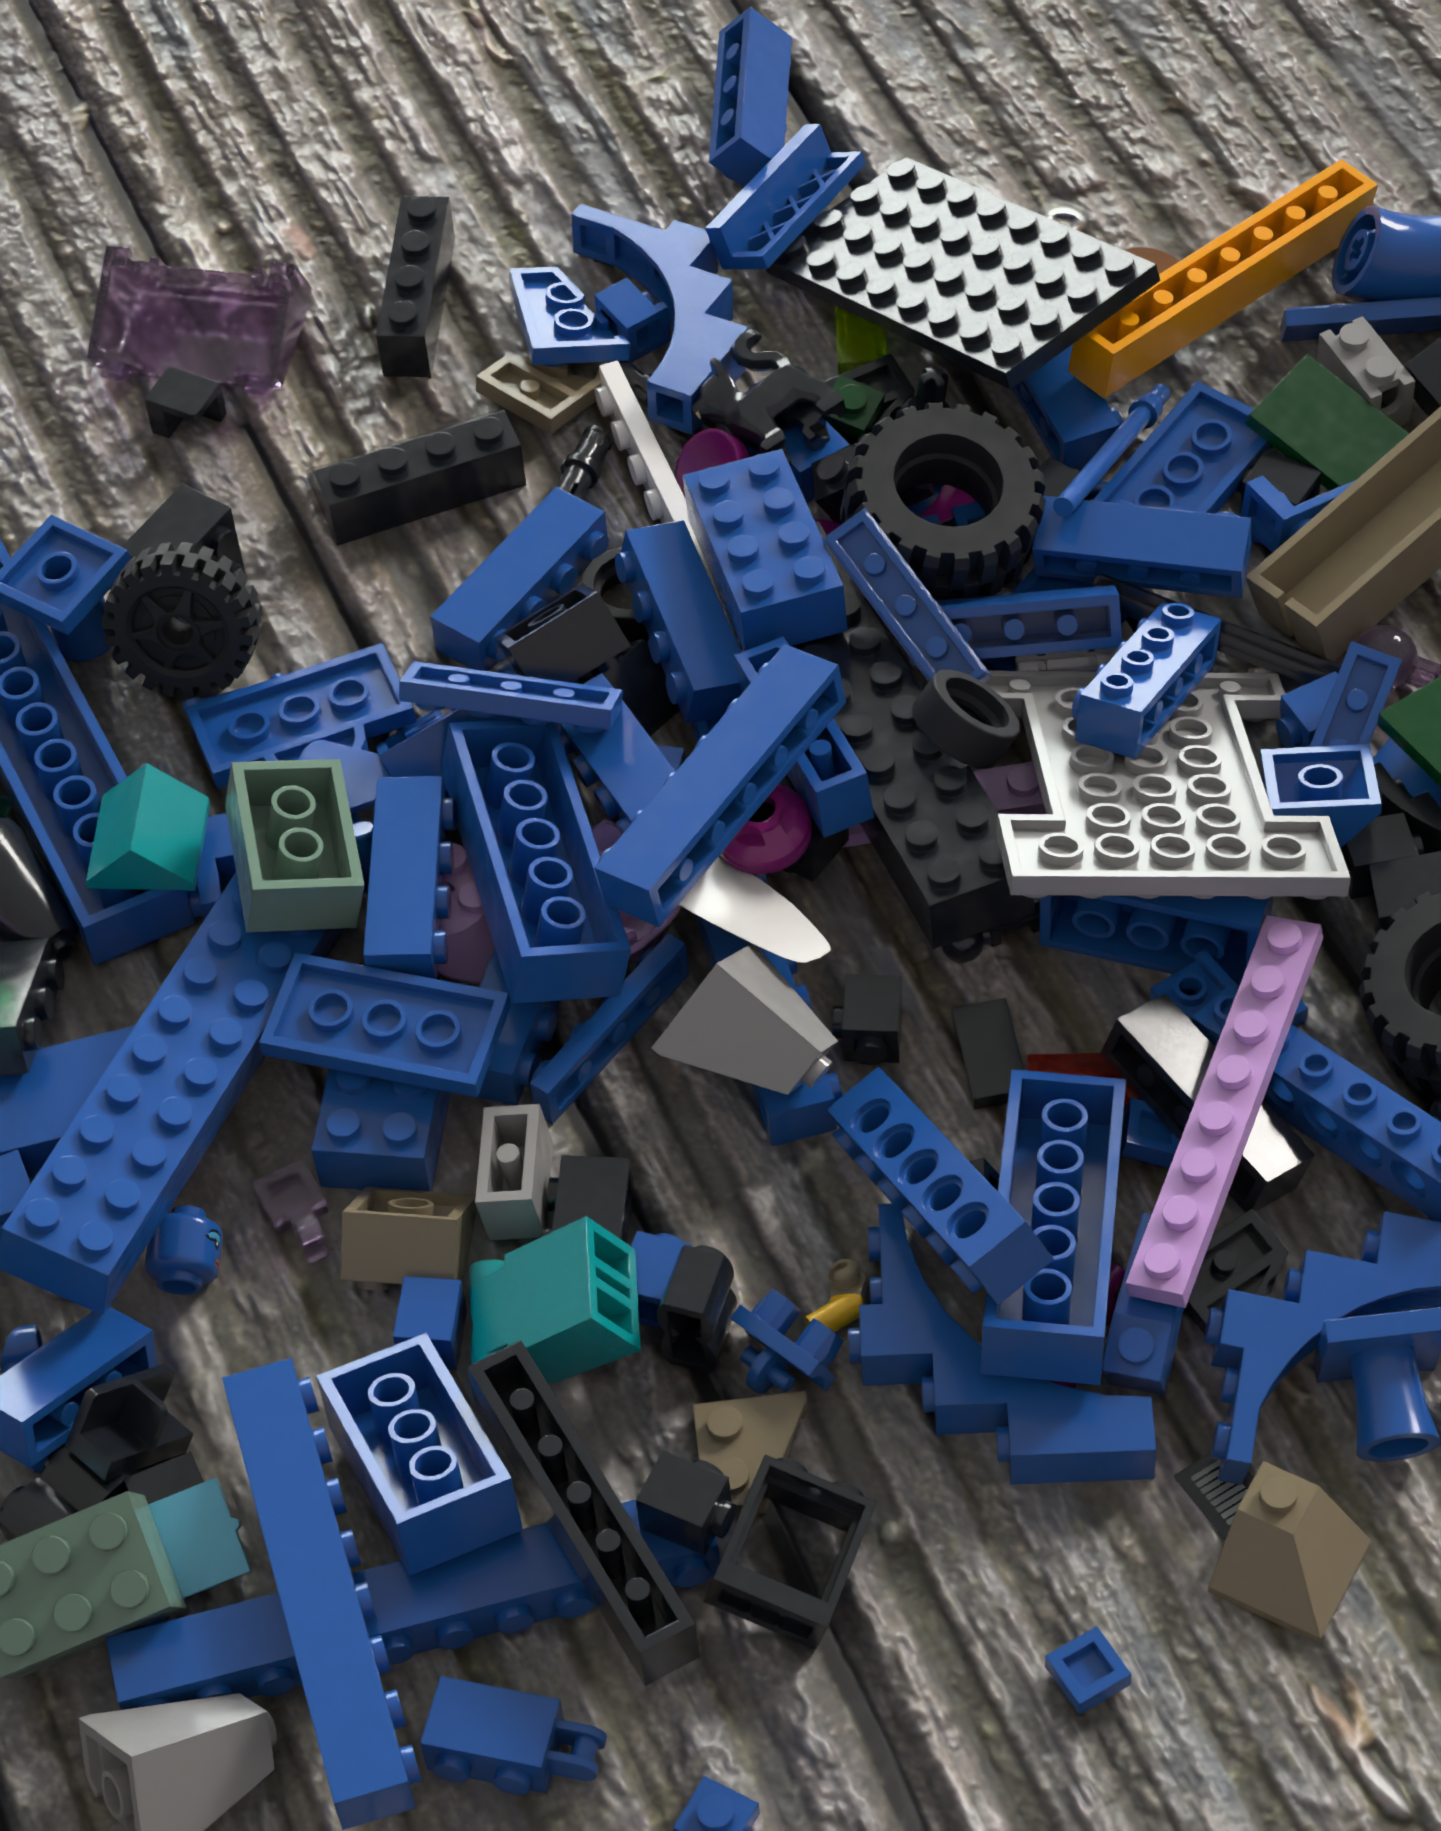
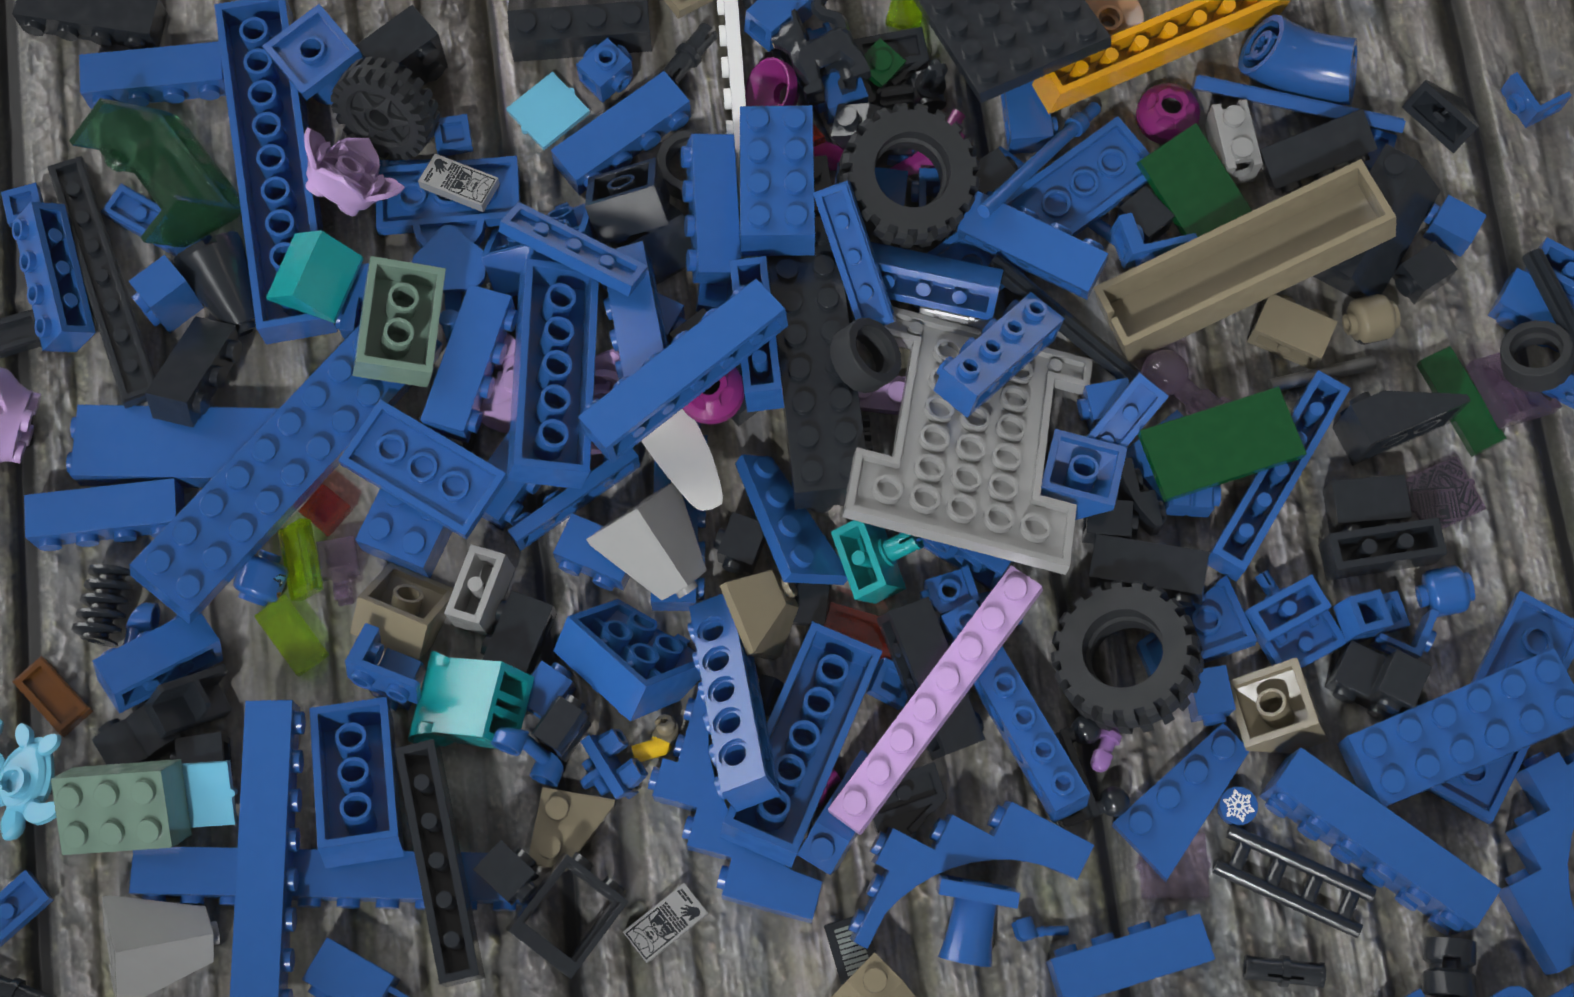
camera: 10 degrees right, 20 degrees up
none -> clear neon green tile [254,594,330,677]
none -> clear neon green tile [278,518,324,602]
none -> clear red plate [298,484,353,537]
none -> lavender brick [304,127,405,216]
none -> blue bracket [345,623,421,704]
none -> light grey tile [418,154,500,212]
none -> blue plate [434,114,474,156]
none -> blue bar [491,727,564,787]
none -> medium azure piece [506,71,590,150]
none -> blue brick [553,513,630,591]
none -> blue wedge [553,599,701,721]
none -> blue brick [576,38,633,103]
none -> light grey tile [623,883,708,964]
none -> dark tan slope [719,570,799,660]
none -> blue wing [735,454,848,585]
none -> teal brick [831,520,924,604]
none -> magenta piece [1136,83,1200,145]

